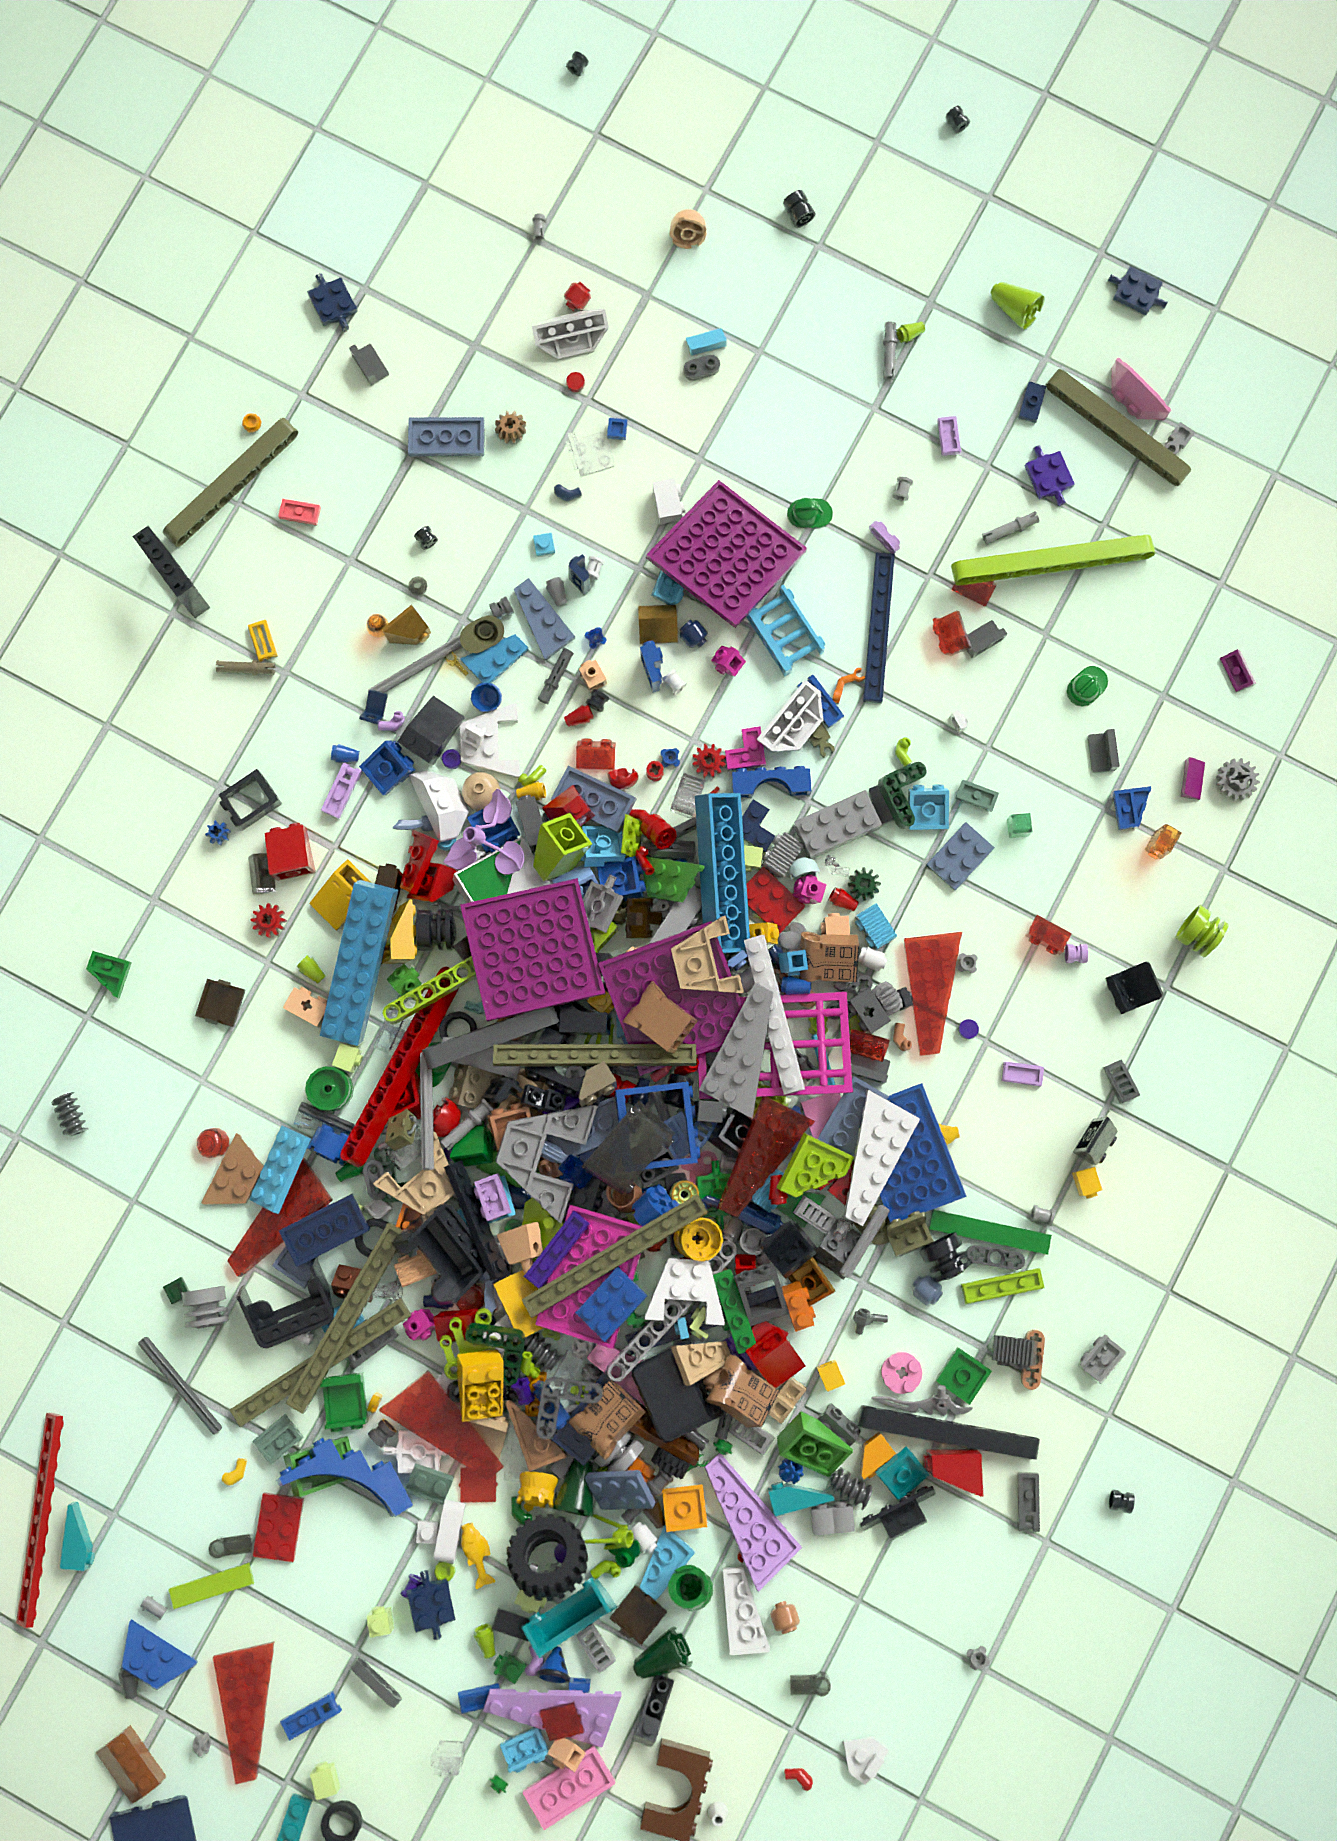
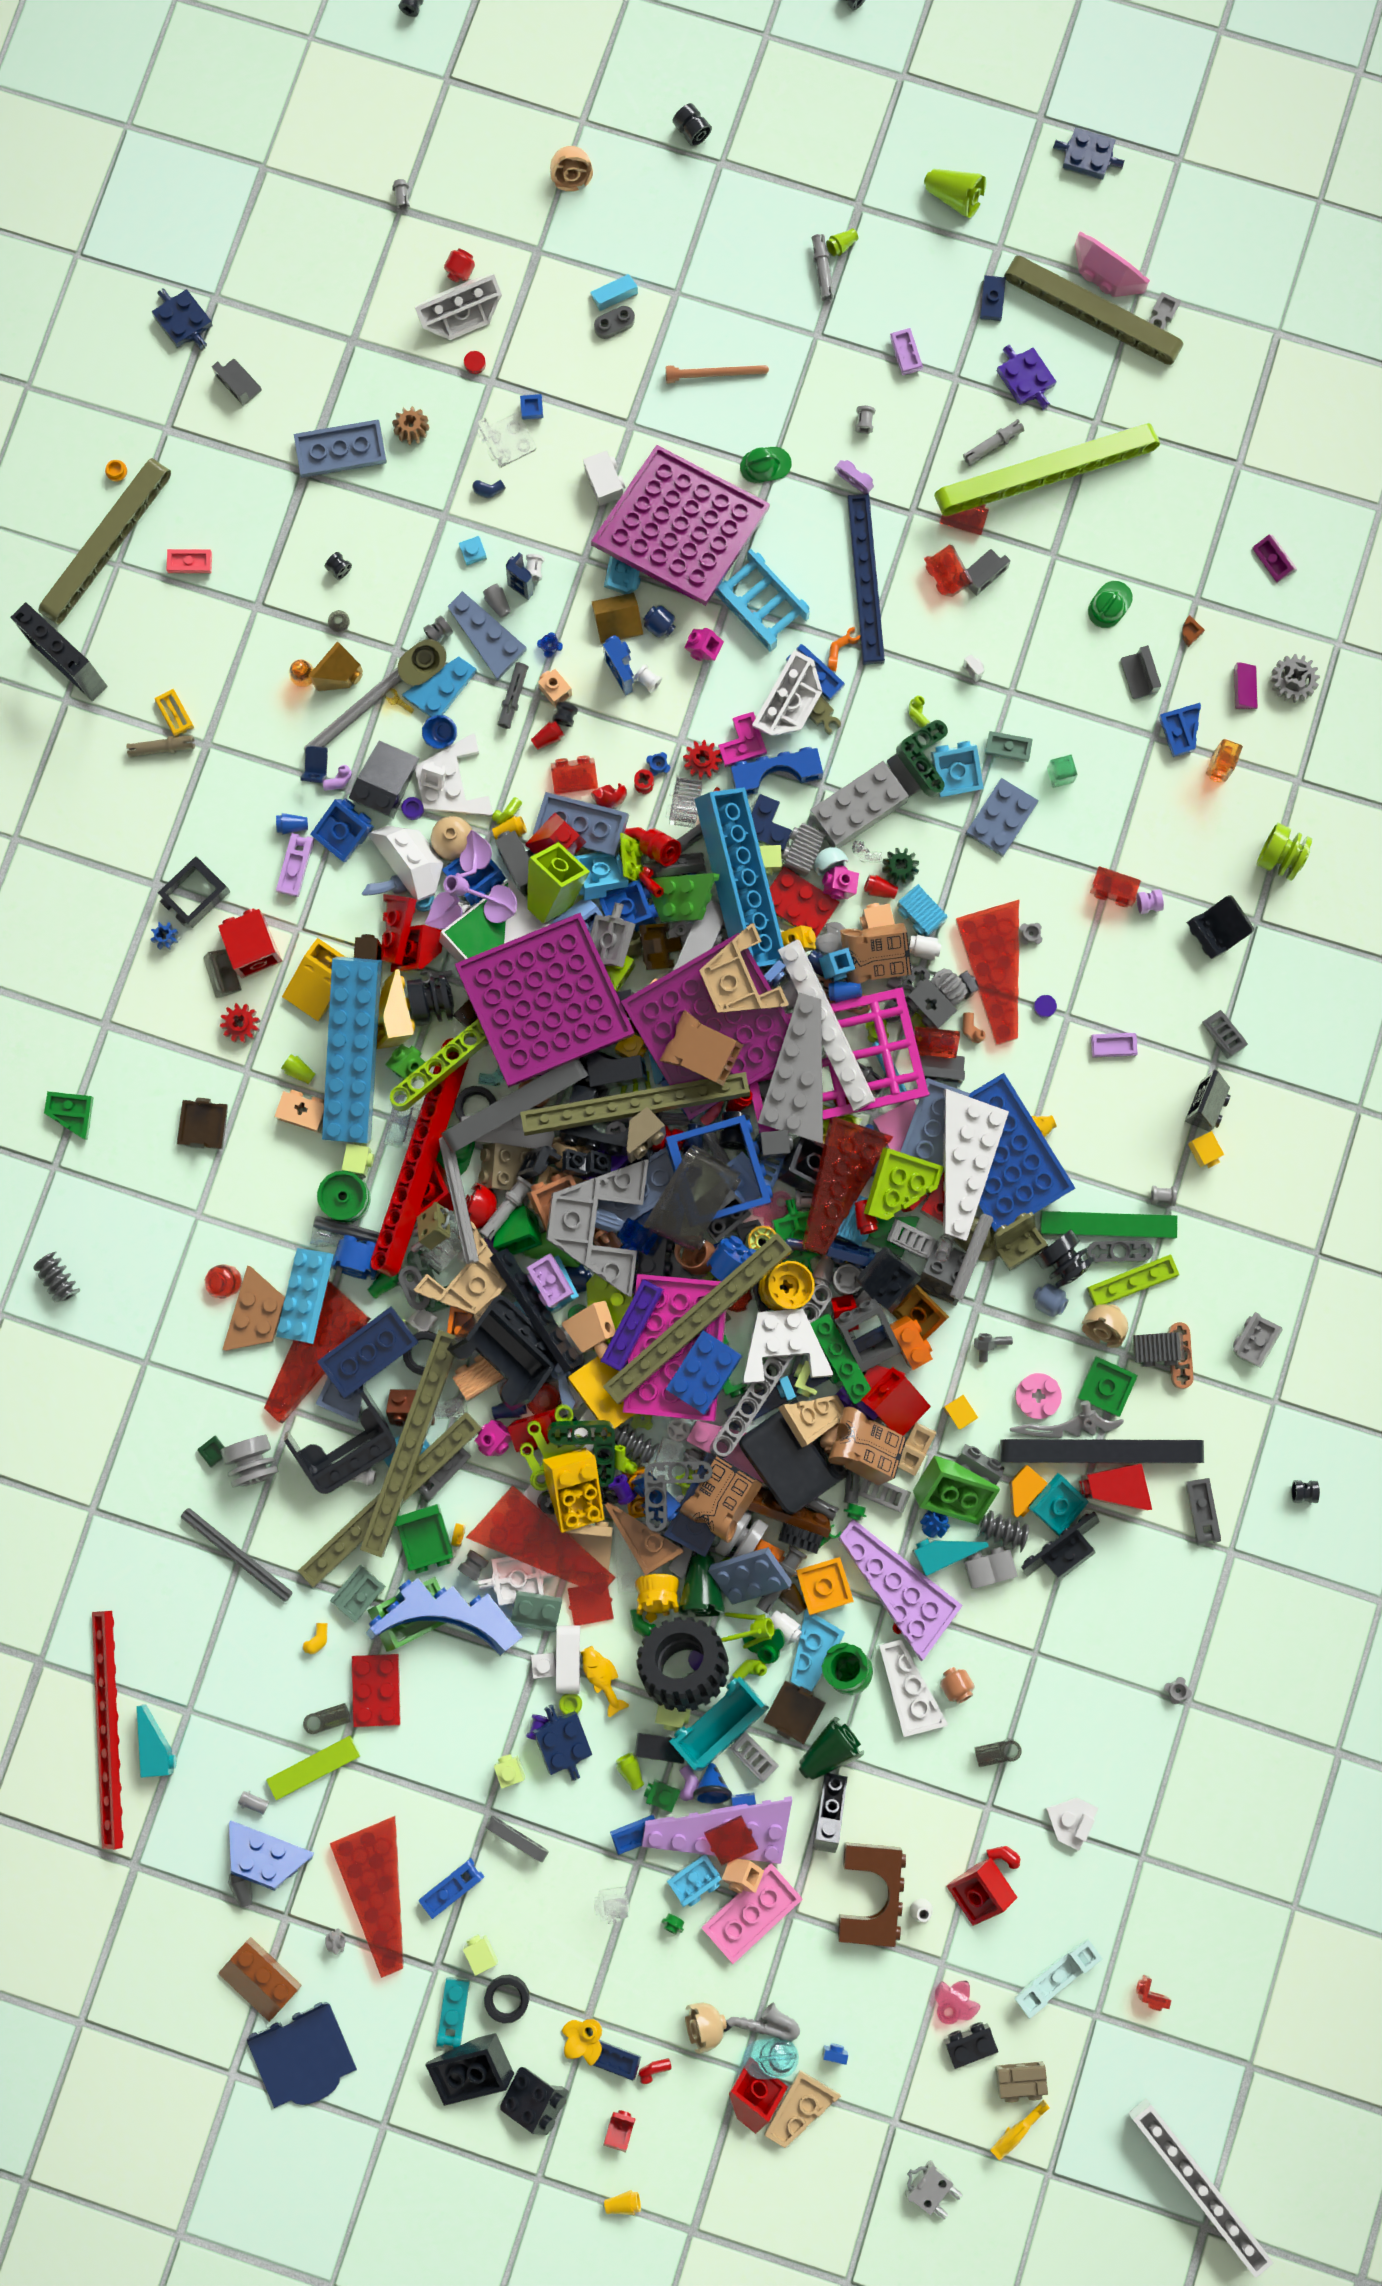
camera: 10 degrees left, 0 degrees up
none -> nougat piece [665,365,769,384]
none -> red slope [946,1858,1018,1926]
none -> tan cylinder [1081,1304,1129,1348]
none -> dark orange tile [1182,615,1205,647]

